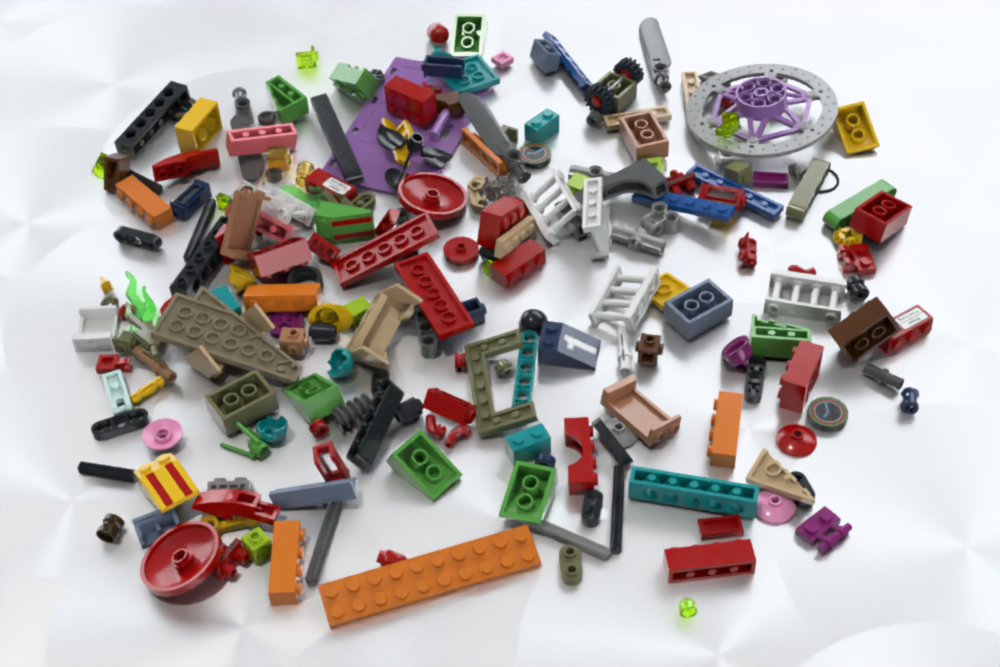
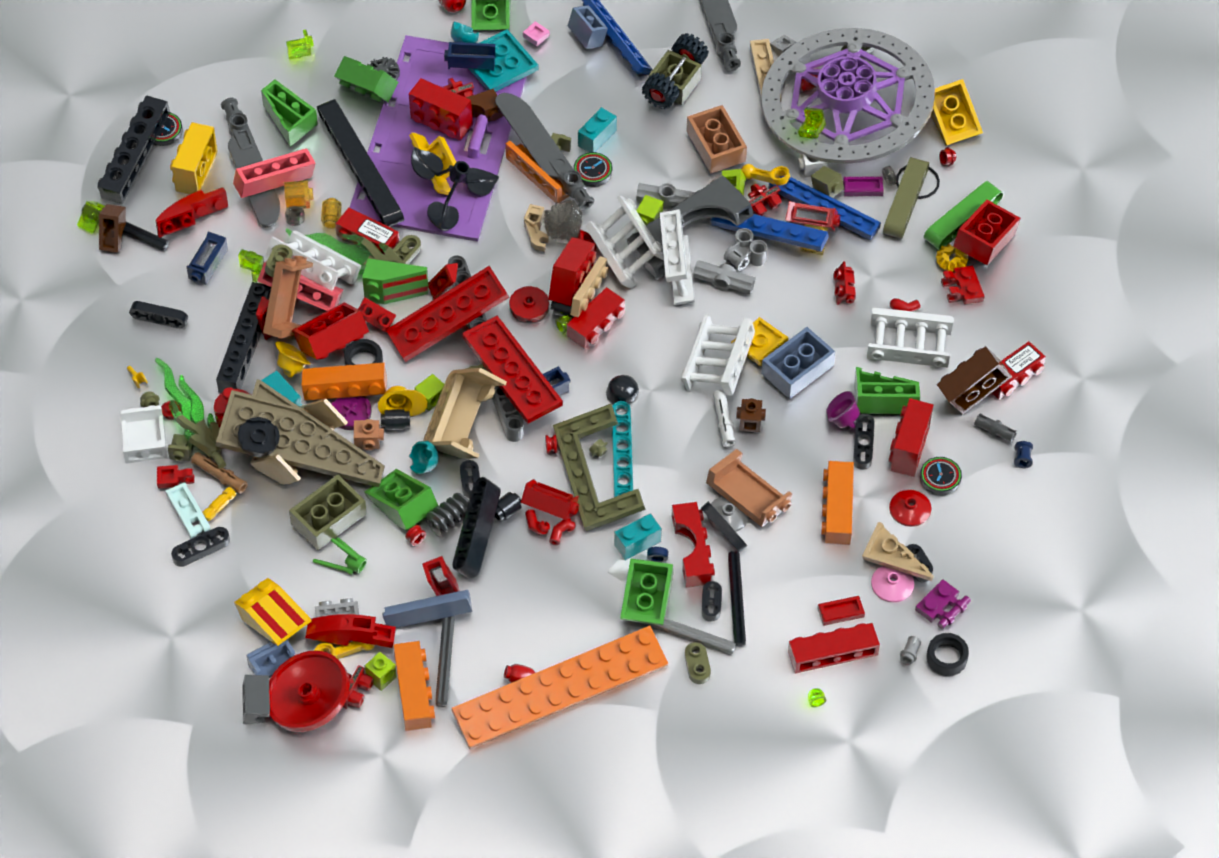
camera: 10 degrees left, 10 degrees up
black axle [77,461,136,482] -> none
dark brown wheel [96,513,125,543] -> none
orange brick [115,175,174,230] -> none
bright pink dish [142,418,183,451] -> none
black axle [183,198,217,262] -> none
teal hair [256,416,288,443] -> none
dark grey tile [258,111,276,126] -> none
bright green slope [386,429,463,502] -> none
red dish [397,172,468,220] -> none
dark blue slope [538,321,601,371] -> none
dark grey bush [586,111,603,128] -> none
tan plate [603,105,672,131] -> none
teal brick [628,466,760,518] -> none
black wheel [846,275,870,302] -> none
none -> black tile [237,417,280,457]
none -> dark grey hinge [242,675,270,724]
none -> yellow piece [741,164,790,186]
none -> light grey pin [900,636,921,664]
none -> black tyre [926,633,969,676]
none -> red plate [939,147,957,166]

